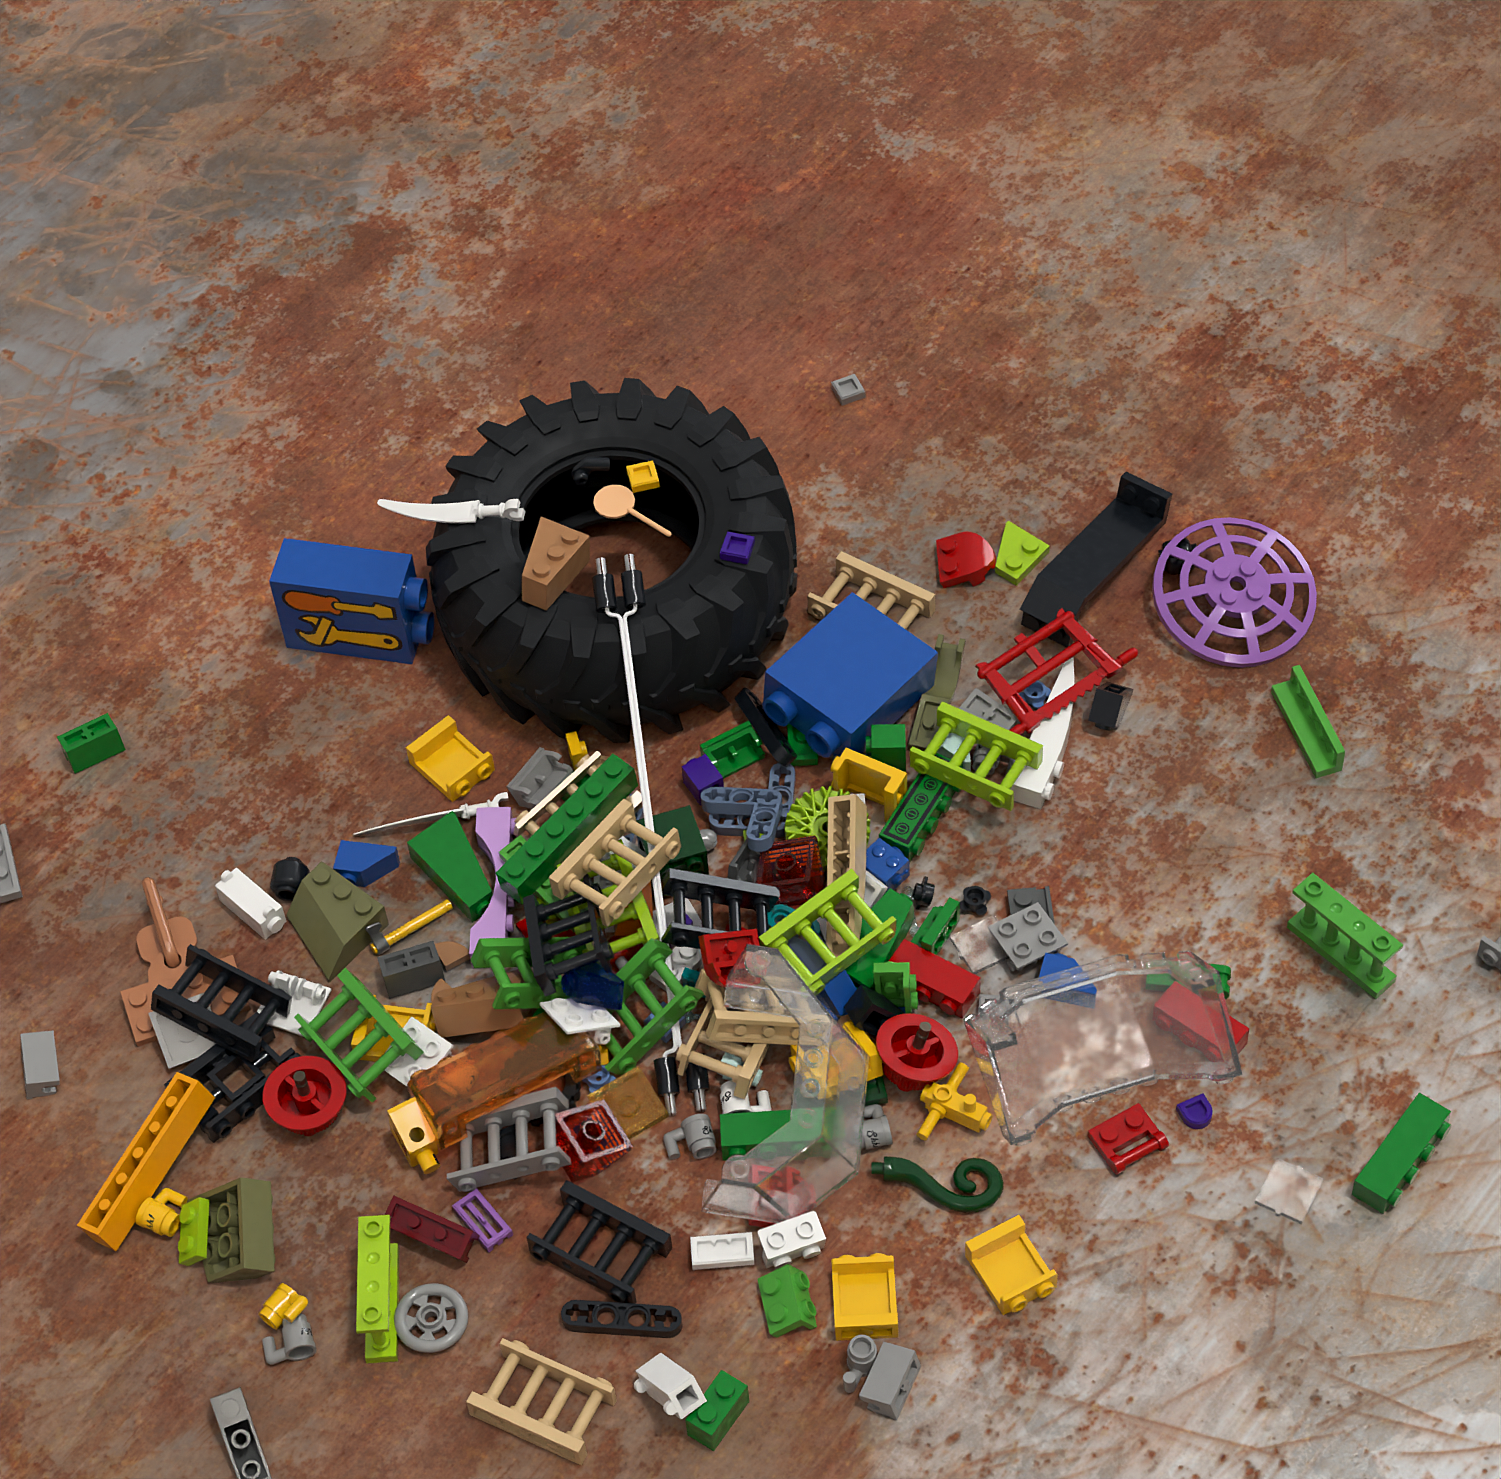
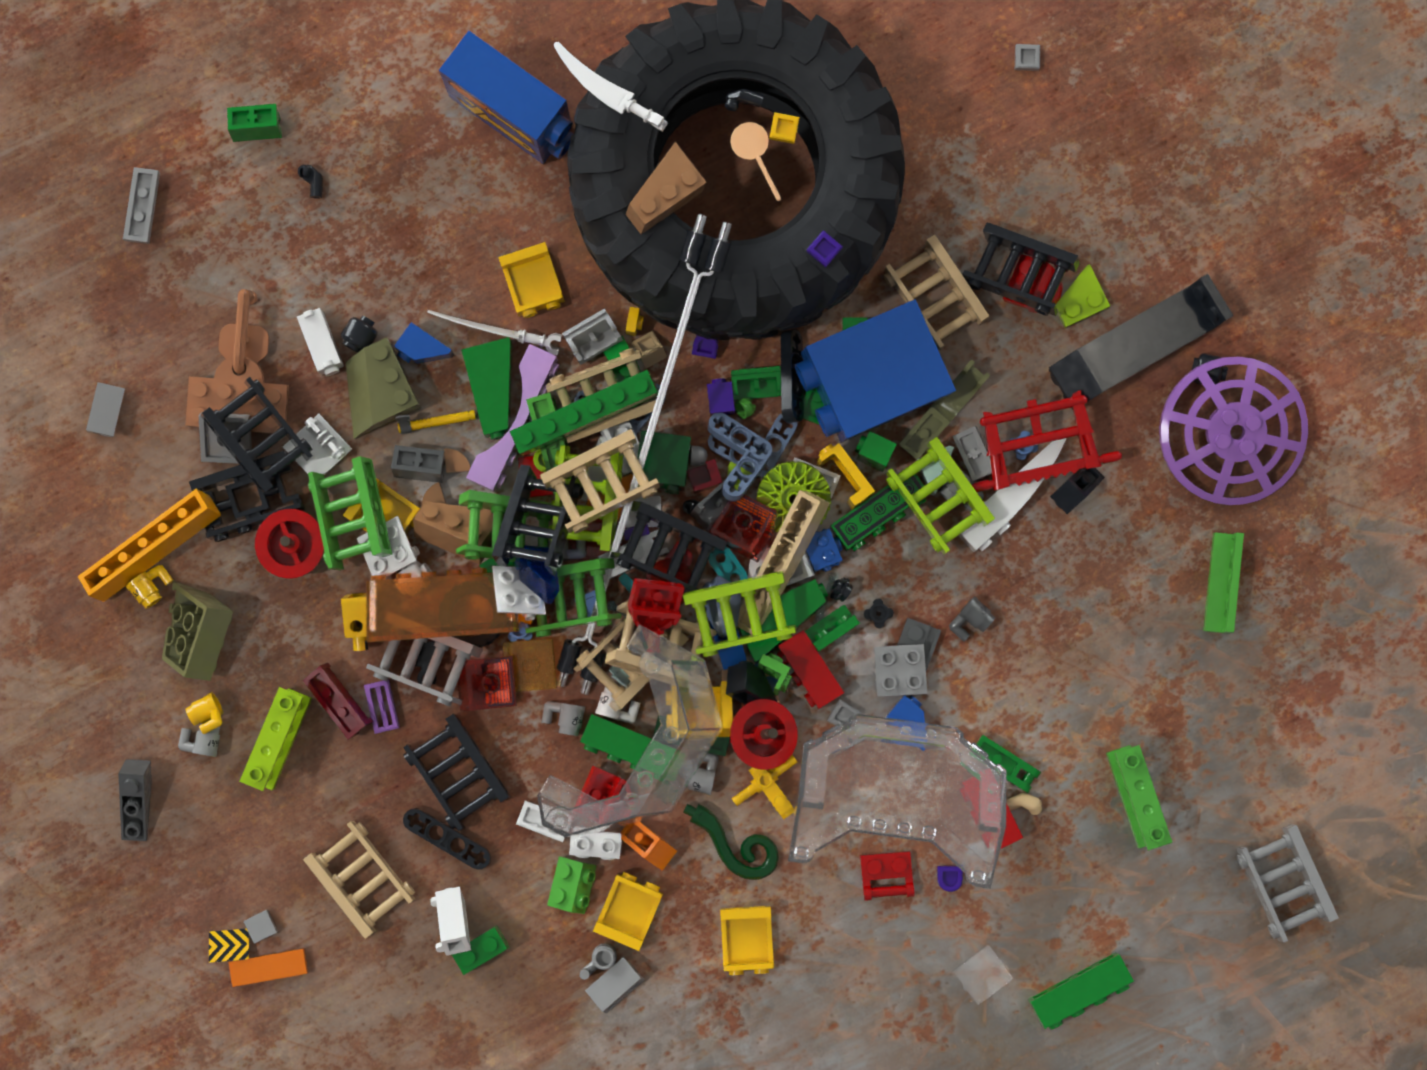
camera: 20 degrees right, 30 degrees up
lime plate [178,1197,209,1266] -> none
light grey plate [394,1283,468,1353] -> none
none -> black arm [298,164,323,199]
none -> orange slope [620,816,677,871]
none -> dark red panel [687,459,722,494]
none -> dark purple tile [692,335,719,359]
none -> bright green hinge [734,398,756,419]
none -> dark grey piece [949,596,996,642]
none -> black fence [963,222,1080,316]
none -> tan arm [1005,793,1042,815]

